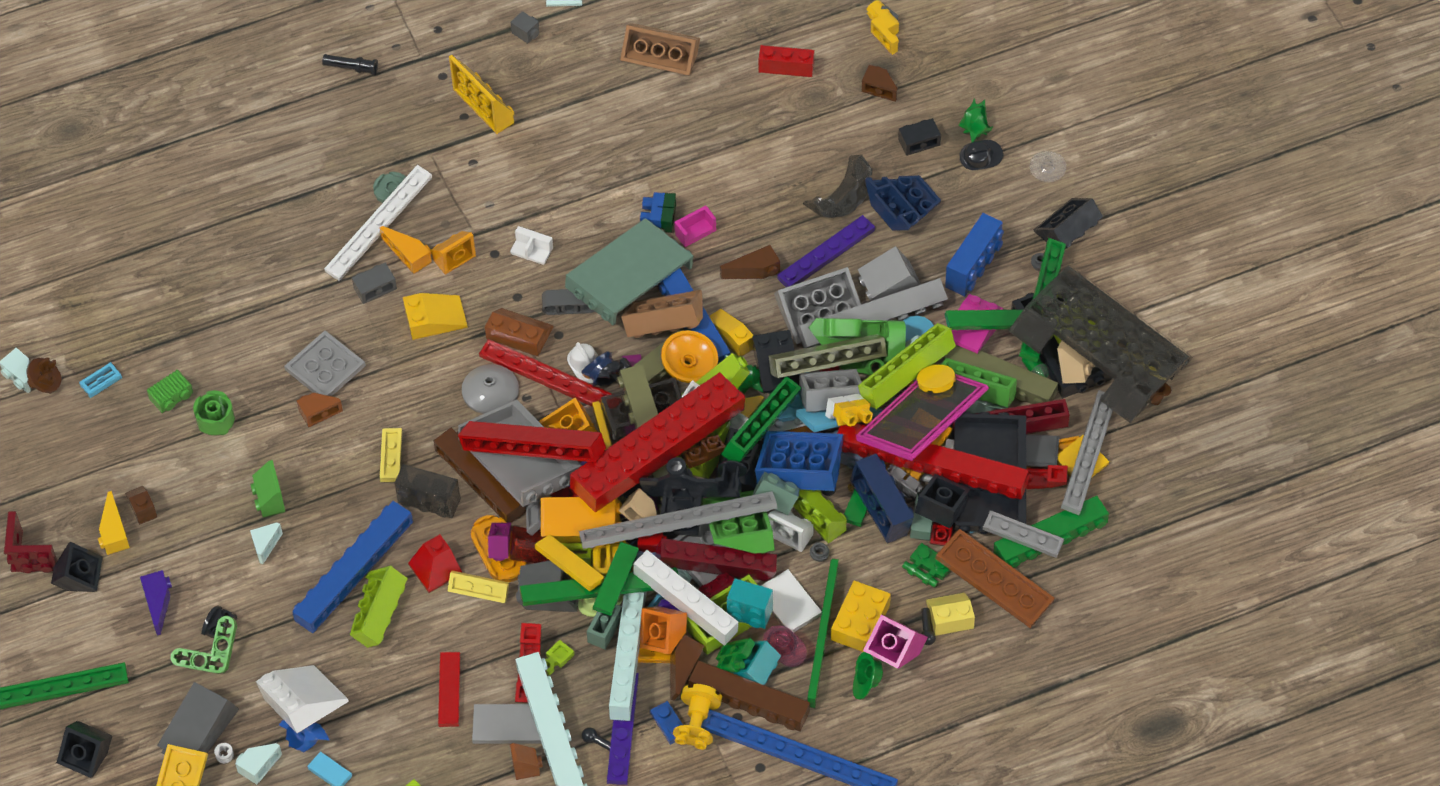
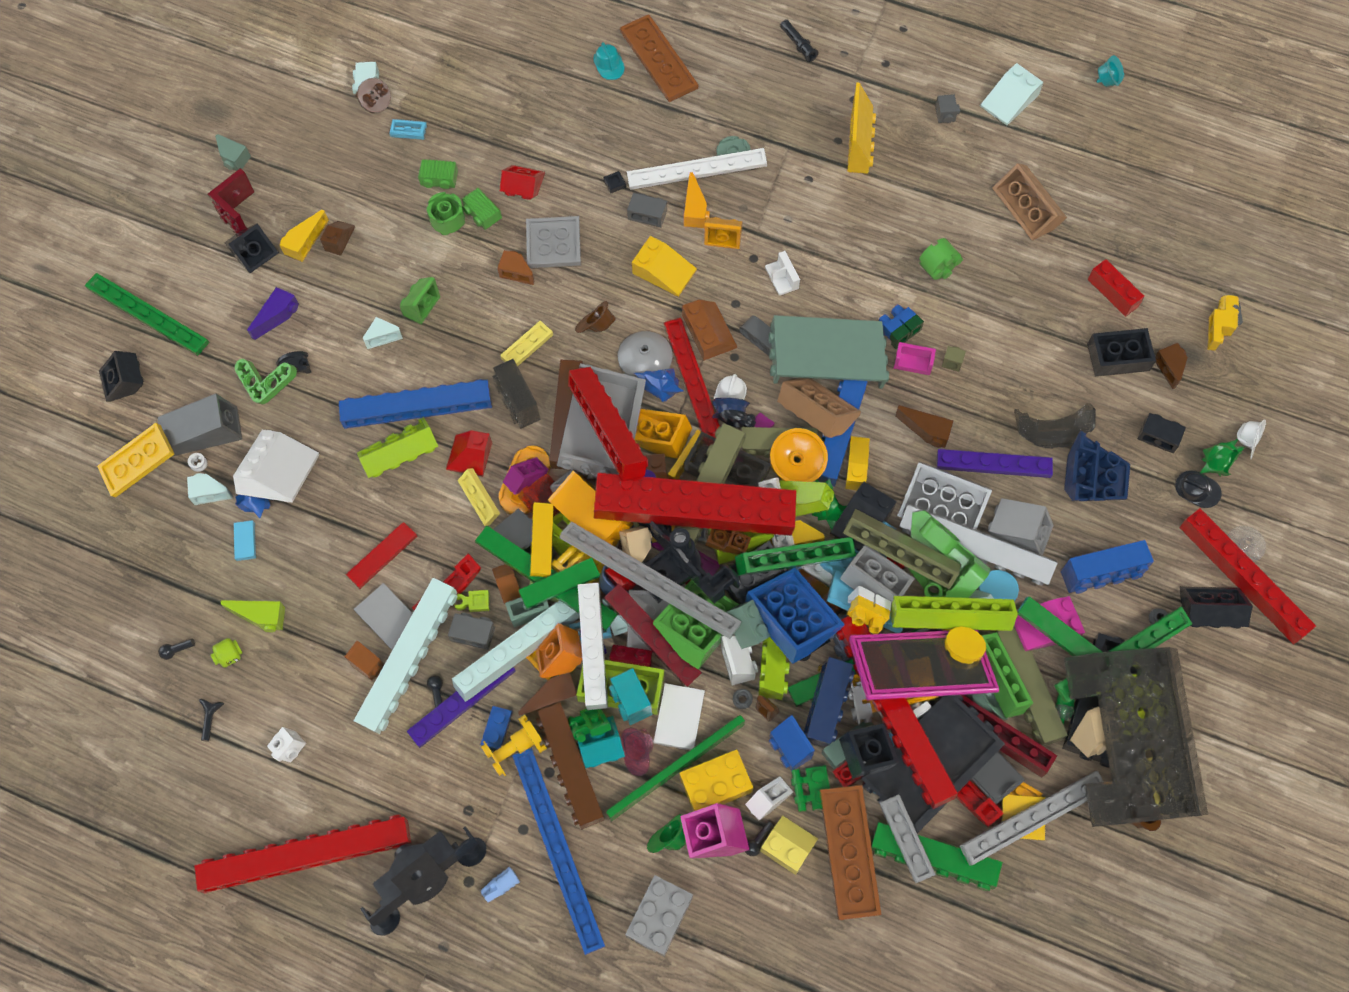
camera: 45 degrees right, 10 degrees up
none -> dark grey brick [448,613,495,650]
none -> bright green brick [462,188,502,230]
none -> dark orange slope [492,564,521,605]
none -> red slope [499,165,545,200]
none -> reddish brown piece [575,301,616,333]
none -> teal piece [593,42,625,80]
none -> black tile [603,171,626,194]
none -> dark orange plate [620,14,698,102]
none -> light grey piece [625,875,693,957]
none -> blue hair [634,368,684,402]
none -> white slope [745,776,793,820]
none -> reddish brown slope [756,695,780,722]
none -> blue slope [769,715,815,771]
none -> bright green brick [919,238,963,280]
none -> olive plate [941,346,966,372]
none -> black brick [1087,328,1156,377]
none -> red brick [1179,508,1316,645]
none -> white piece [1237,420,1266,459]

